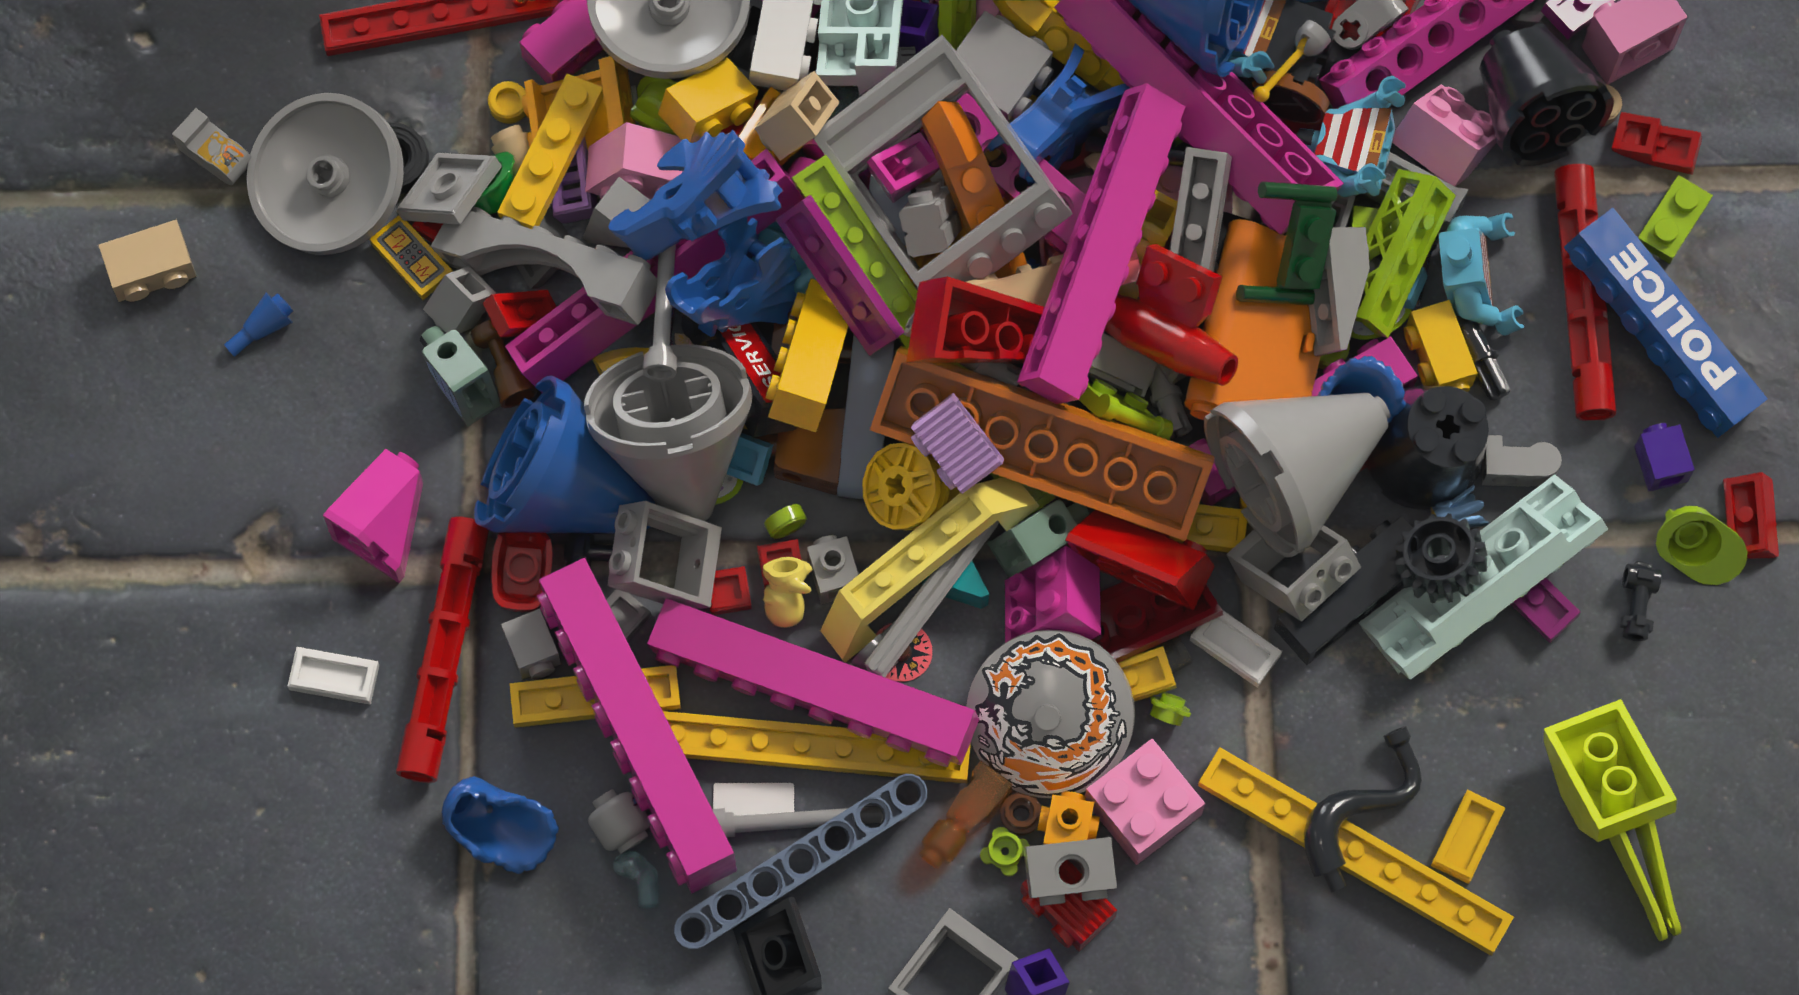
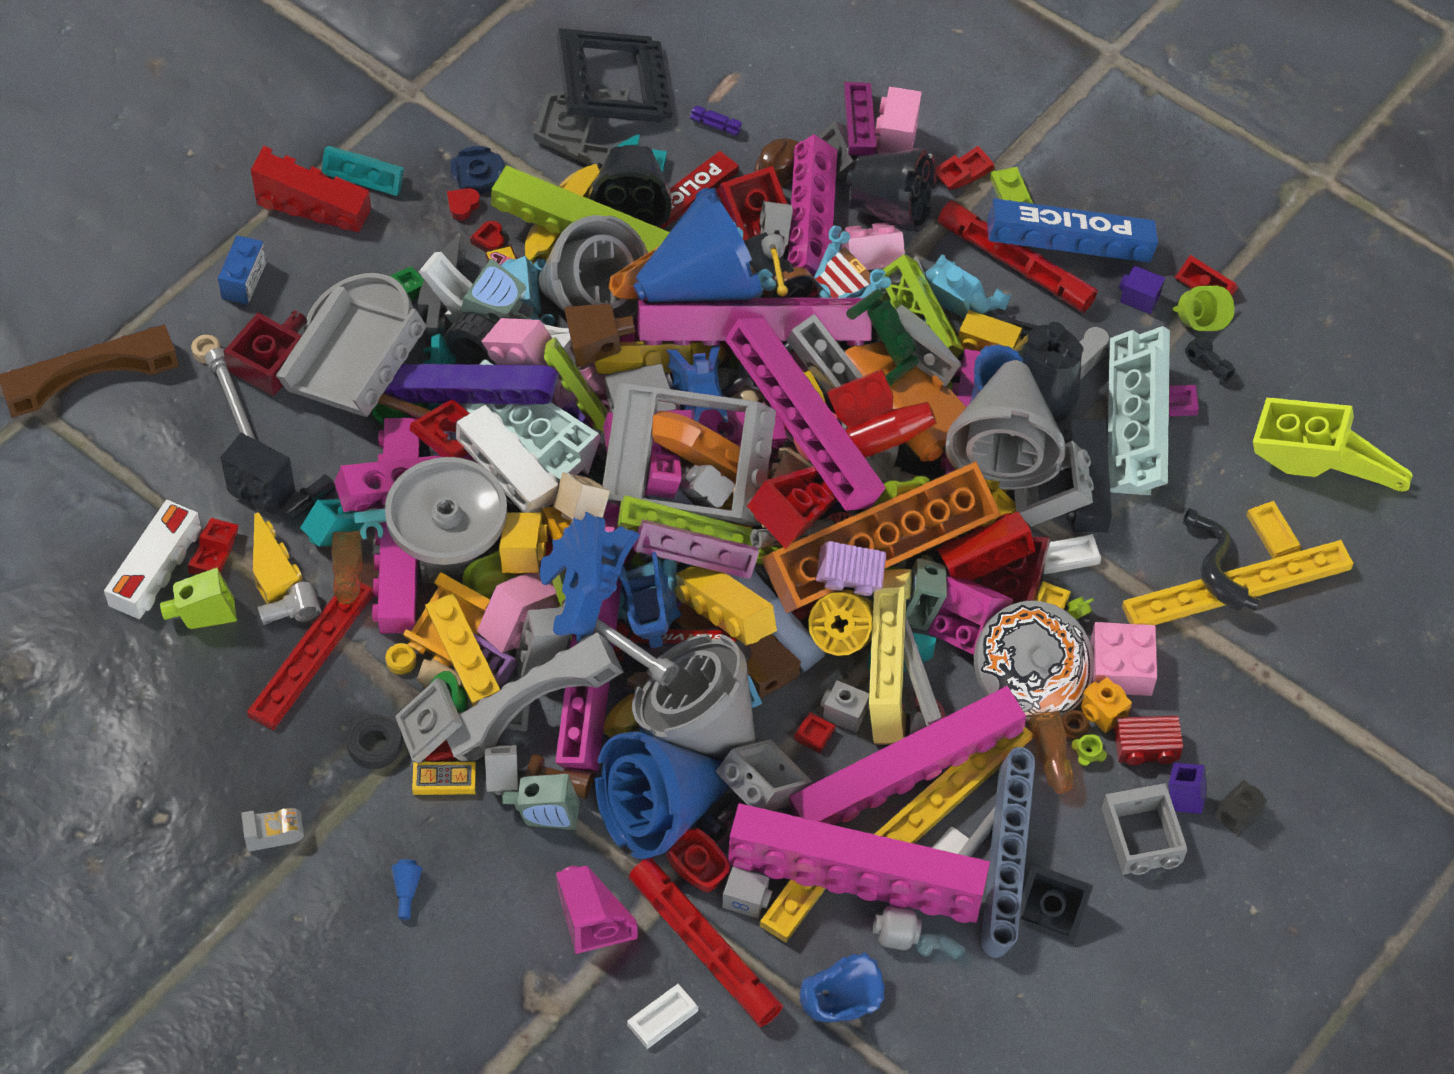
camera: 50 degrees left, 15 degrees down
tan brick [99,219,196,302] -> none
light grey dish [247,93,404,255] -> none
red plate [483,290,557,337] -> none
red tile [710,566,752,615] -> none
light yellow animal [763,557,813,628] -> none
lime tile [764,504,807,539] -> none
light grey brick [1023,837,1117,906] -> none
black gear [1395,513,1488,603] -> none
flat silver piece [1431,485,1489,528] -> none

